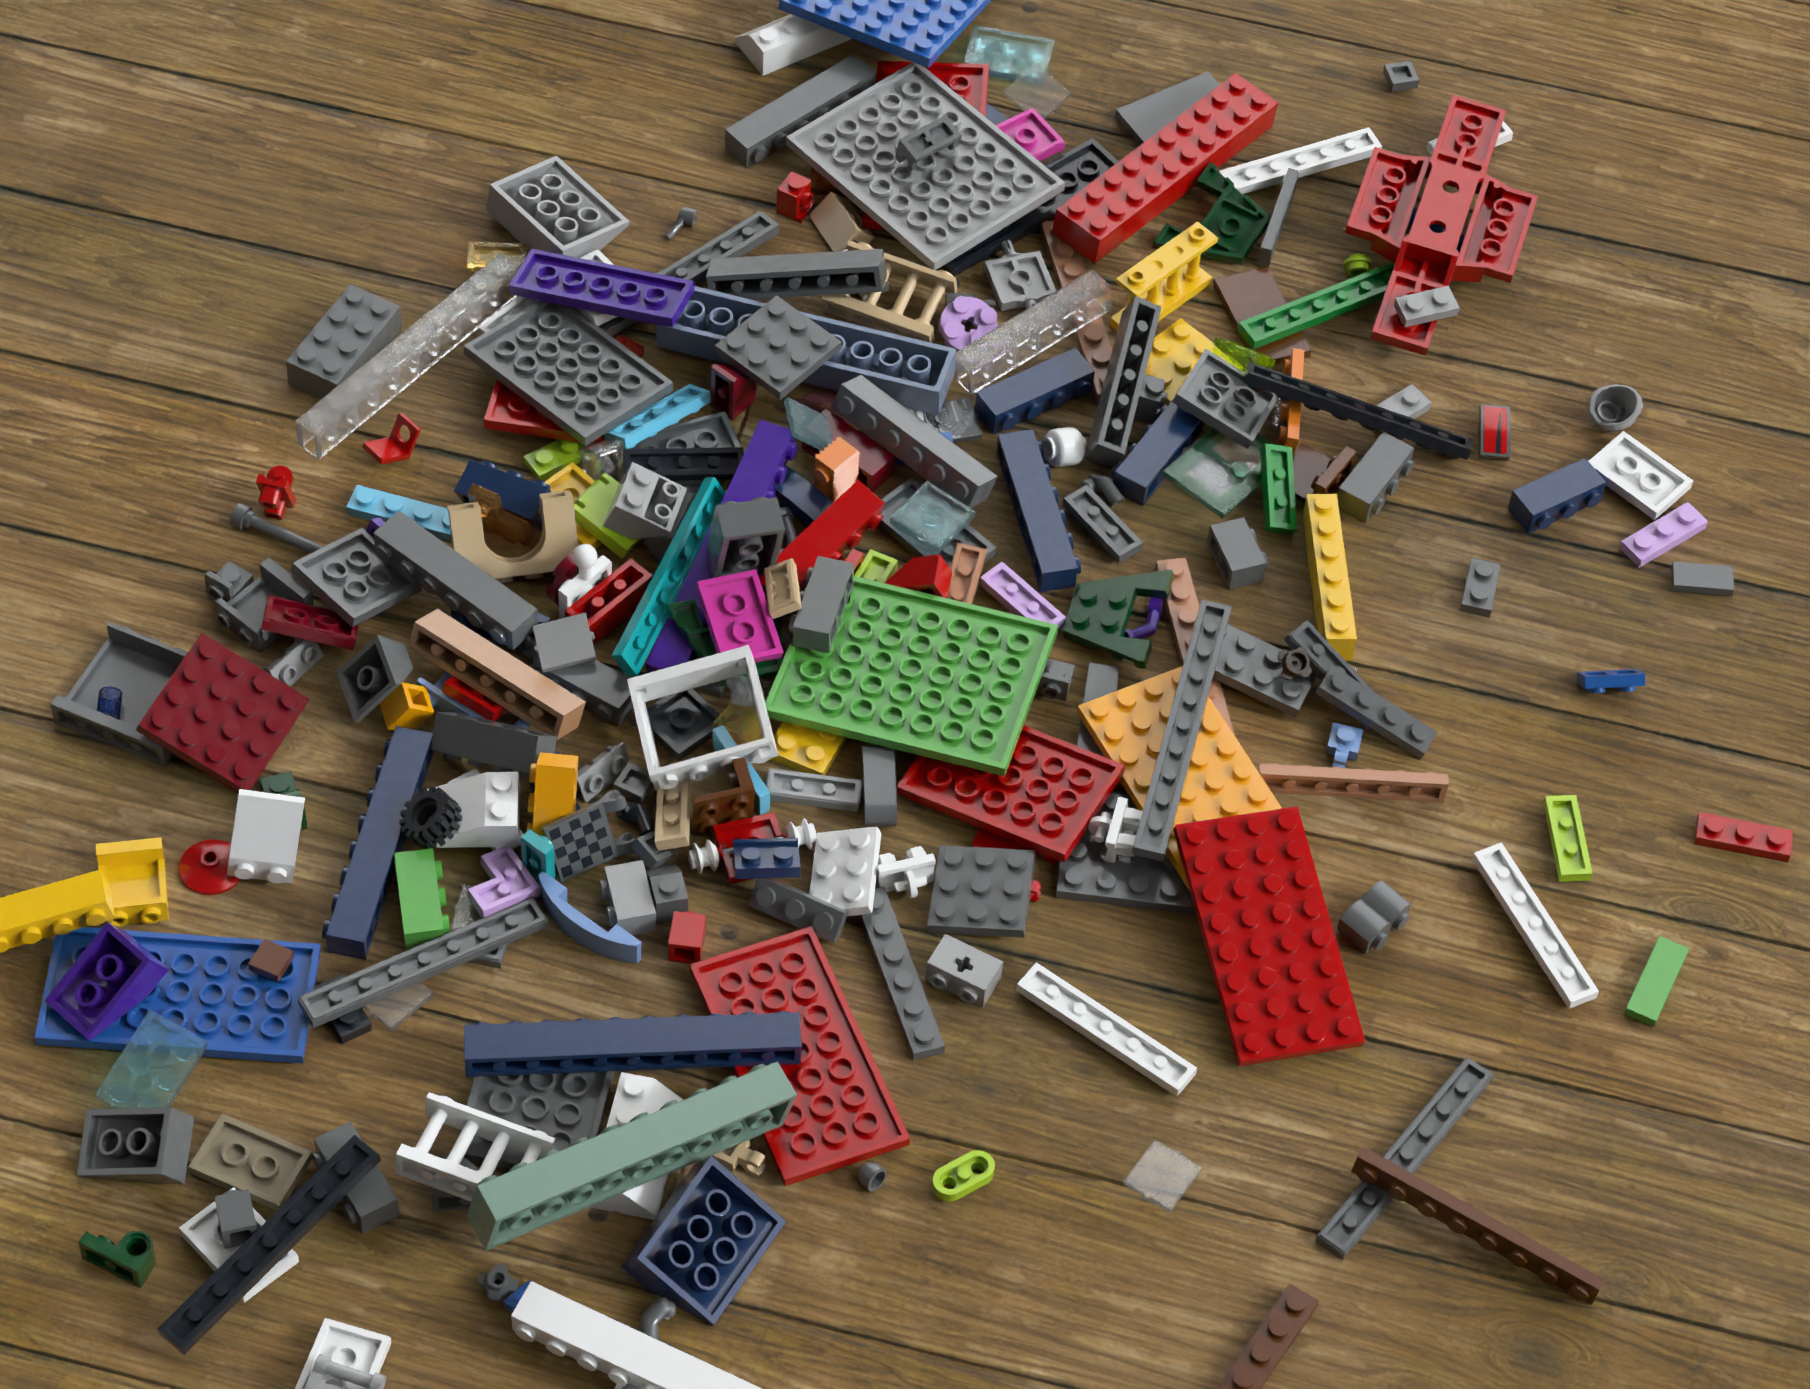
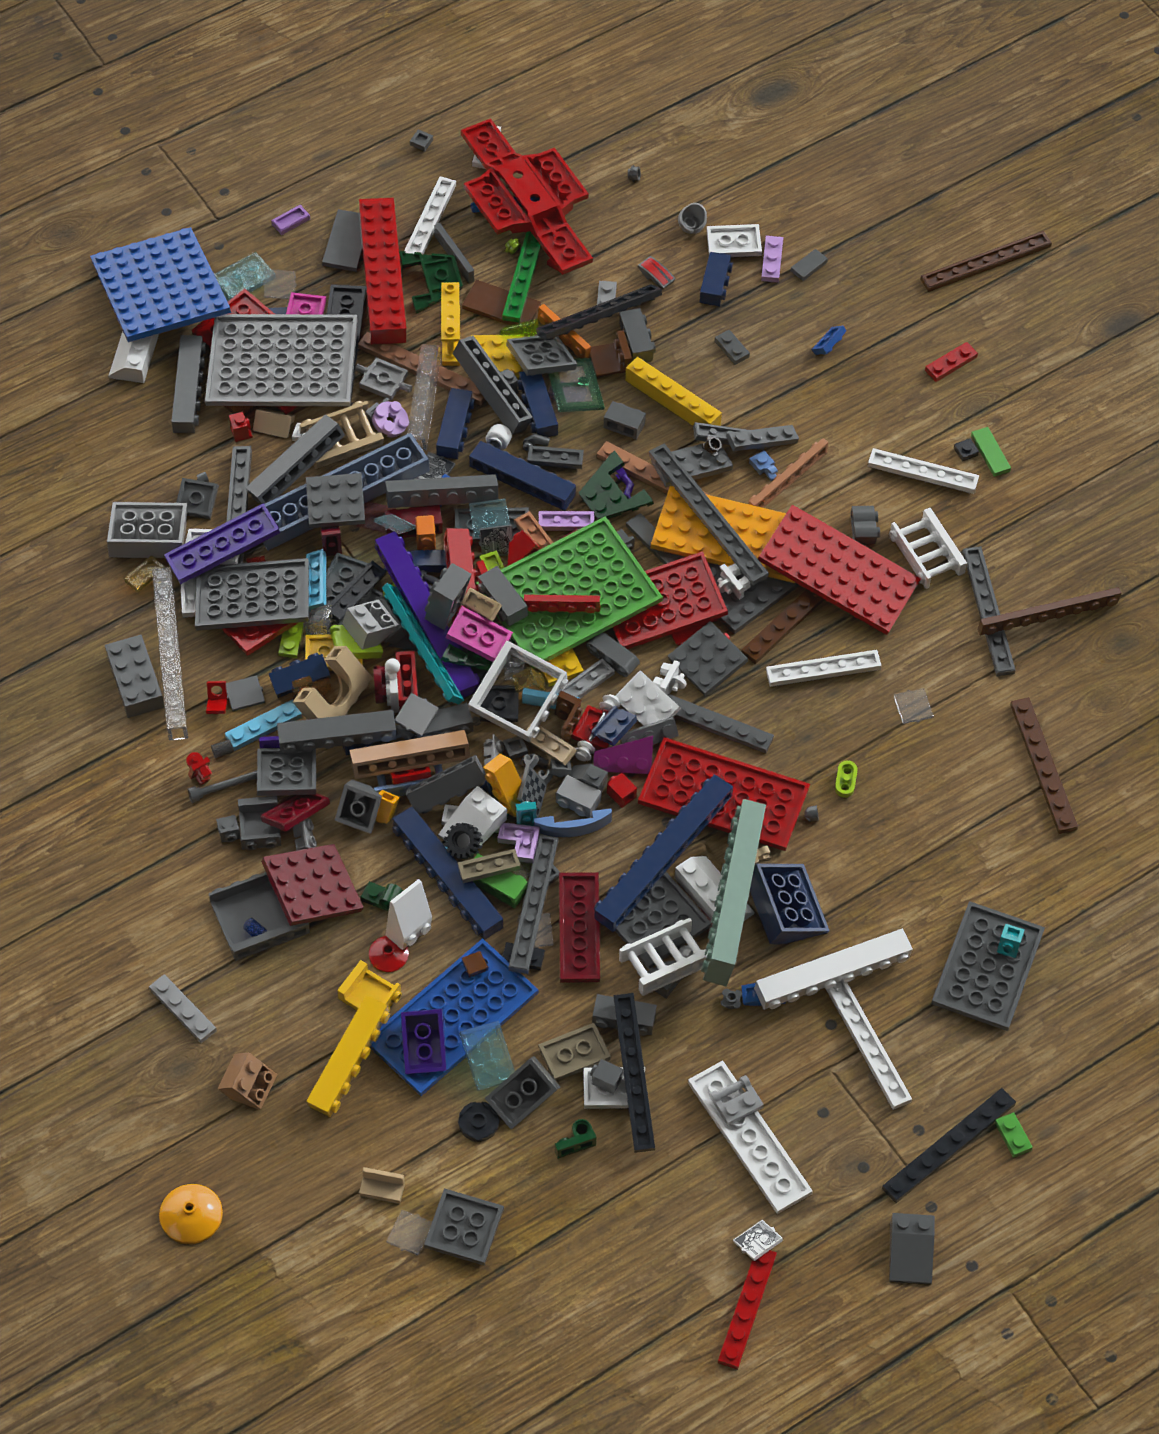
camera: 45 degrees left, 5 degrees up
dark grey arm [641,1297,676,1340] -> none
dark grey hinge [895,116,962,172] -> none
light grey brick [925,934,1003,1008] -> none
green plate [1260,443,1297,535] -> none
light grey plate [1393,286,1460,328] -> none
lime plate [1543,795,1593,882] -> none
none -> dark grey tile [176,478,219,520]
none -> dark grey piece [211,739,234,758]
none -> dark grey piece [226,675,265,711]
none -> medium lavender tile [271,205,310,235]
none -> dark tan plate [458,849,520,883]
none -> black tile [458,1101,499,1142]
none -> piece [479,524,513,556]
none -> red plate [524,595,601,613]
none -> dark red plate [559,872,600,983]
none -> magenta wing [594,735,653,774]
none -> dark grey plate [628,165,641,182]
none -> reddish brown plate [741,589,825,664]
none -> white fence [889,508,967,589]
none -> black plate [954,438,979,462]

